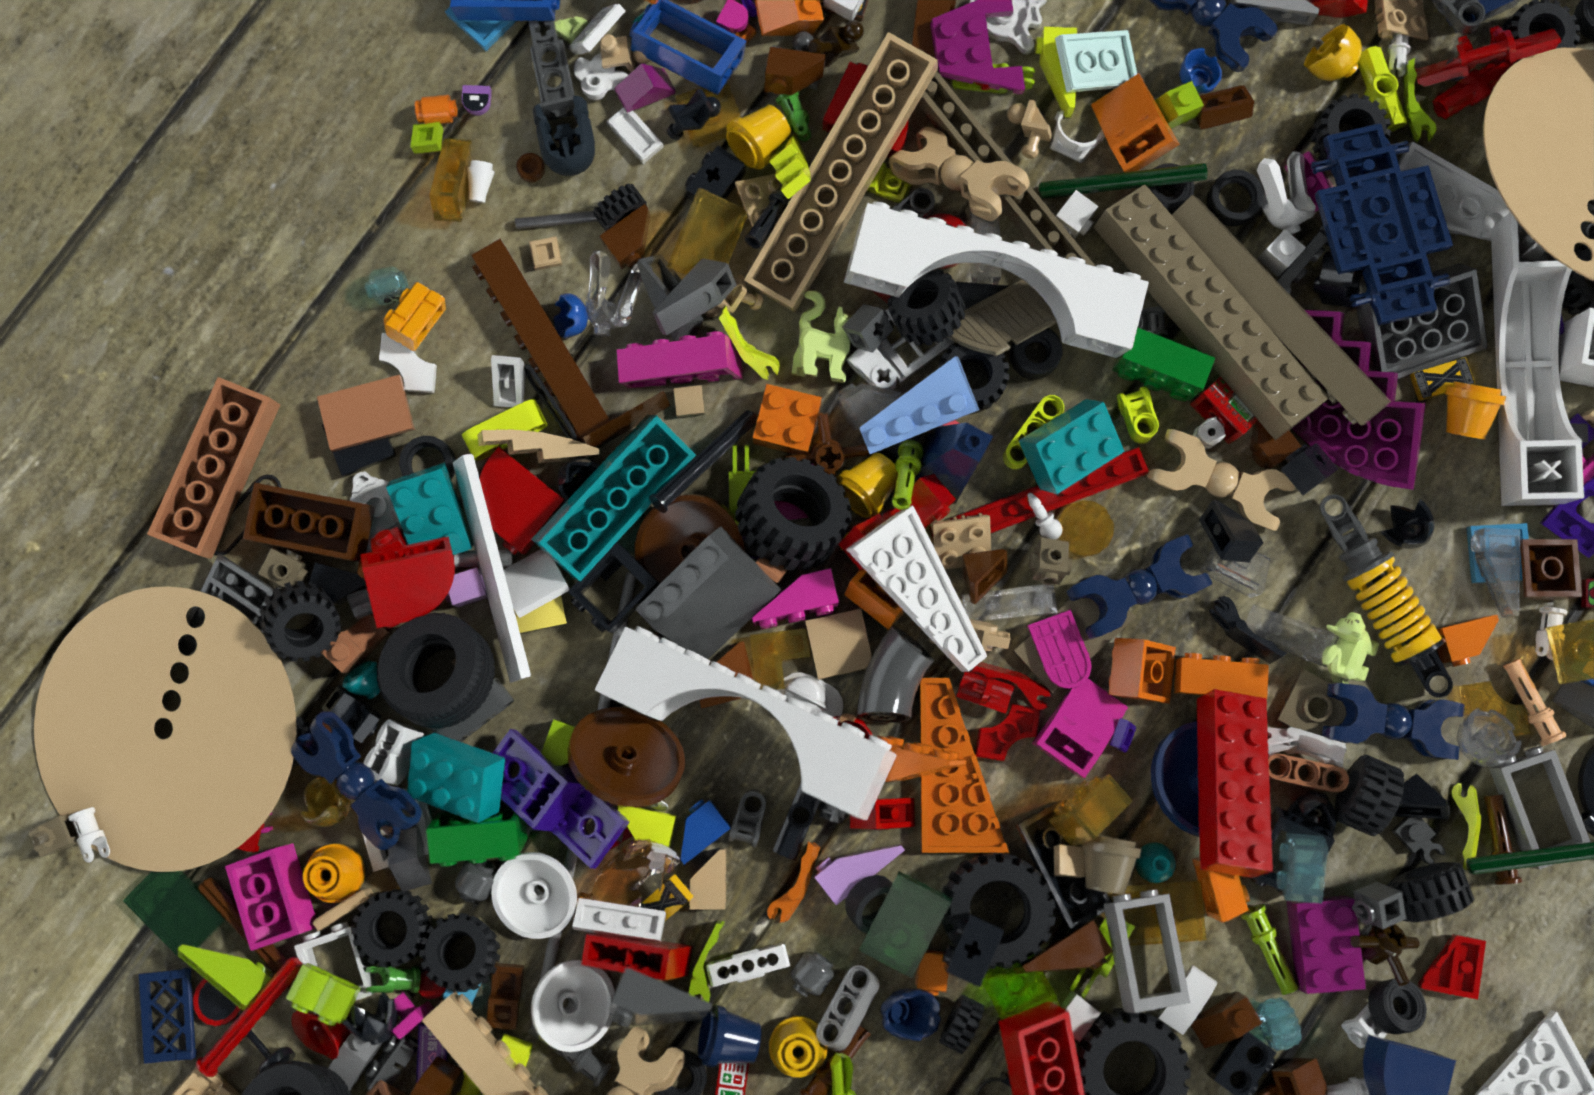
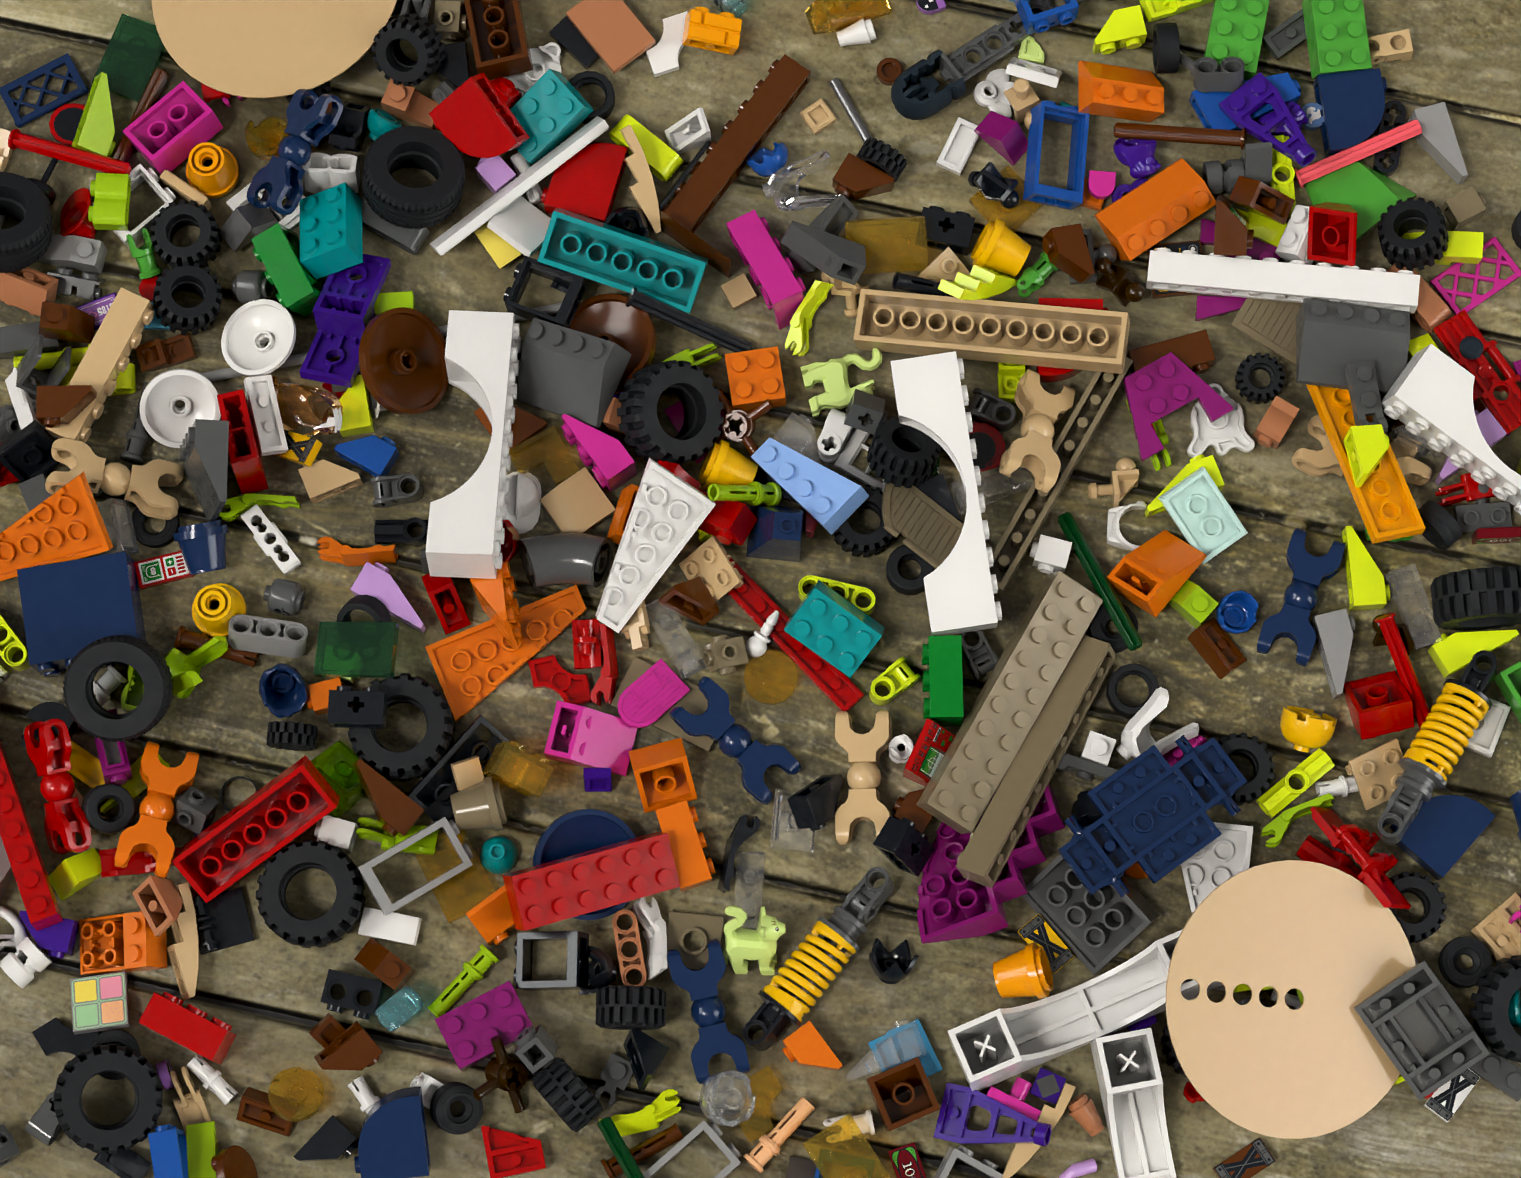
camera: 70 degrees right, 5 degrees down
black piece [342,992,397,1045] -> none
dark pink tile [392,992,435,1039] -> none
clear light blue brick [1277,833,1328,904] -> none

